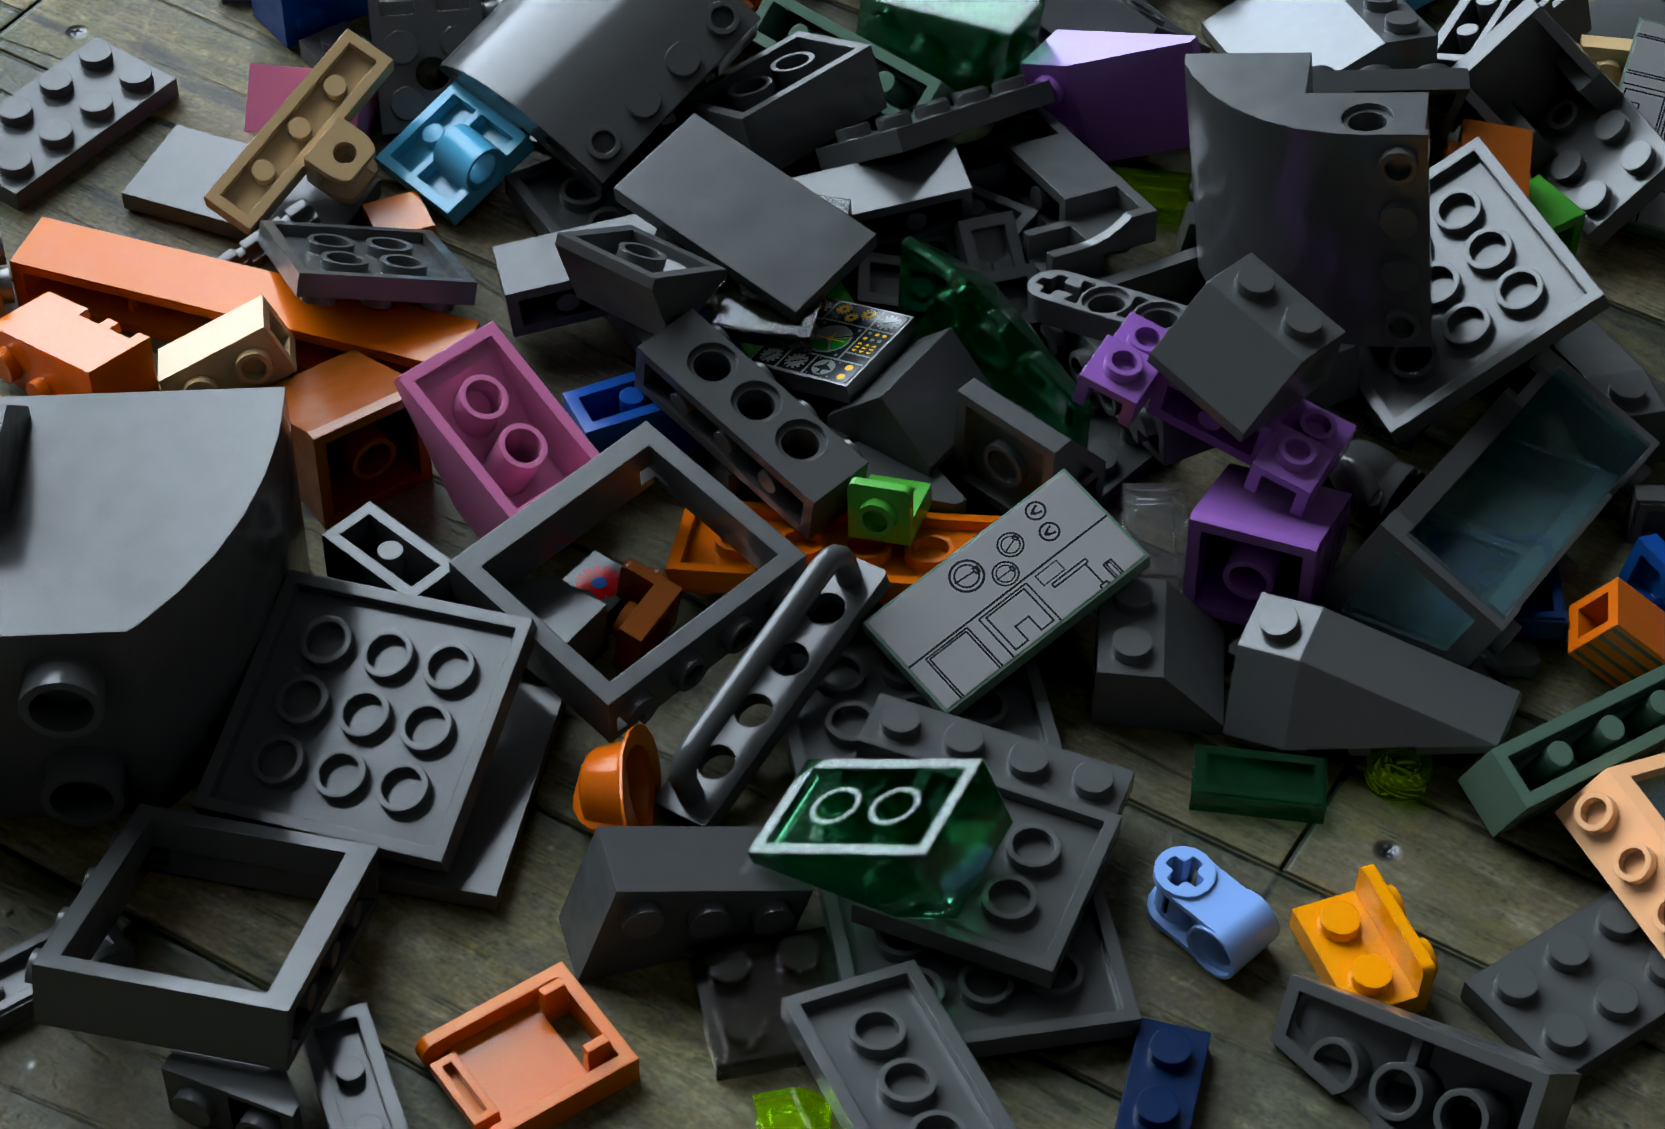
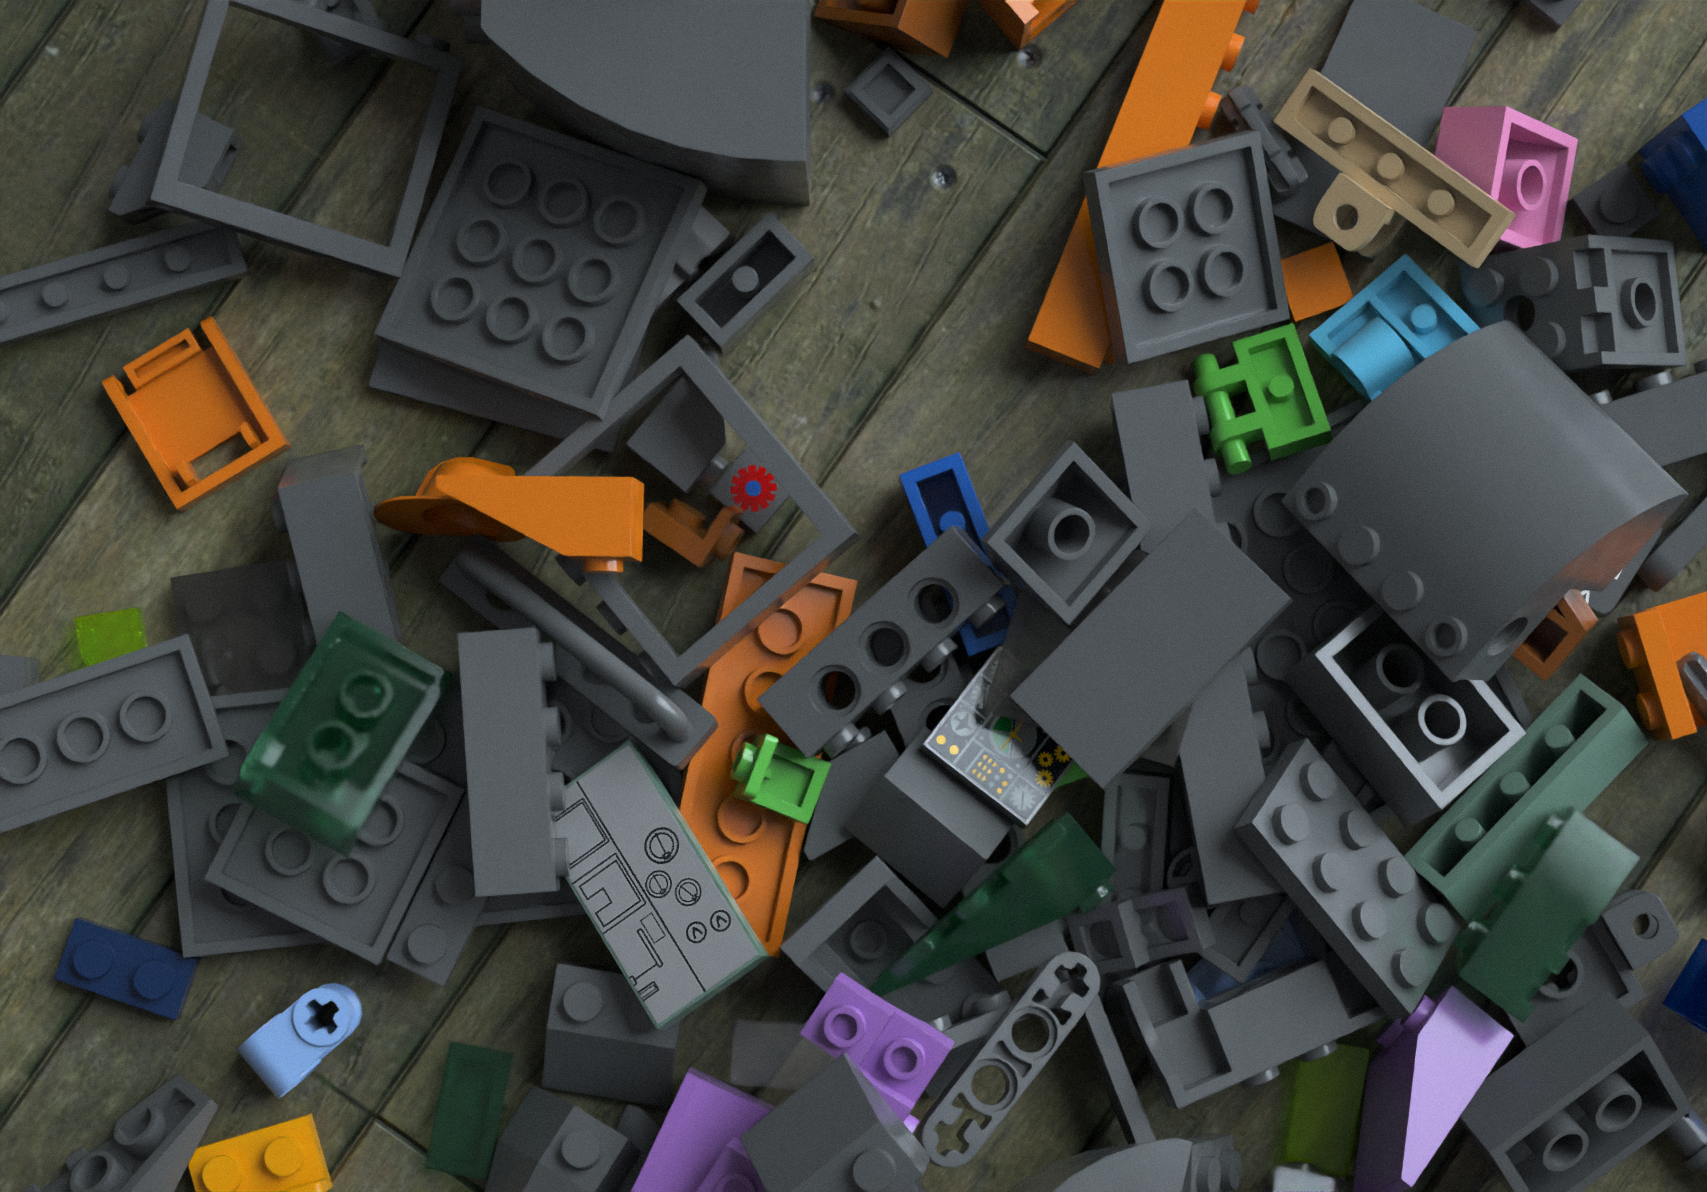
camera: 100 degrees right, 40 degrees up
tan brick [157,294,297,391] -> none
dark orange slope [269,349,433,529] -> none
bright pink slope [394,321,600,539] -> none
none -> orange slope [436,475,644,574]
none -> dark grey brick [457,627,570,897]
none -> bright green plate [1191,323,1333,474]

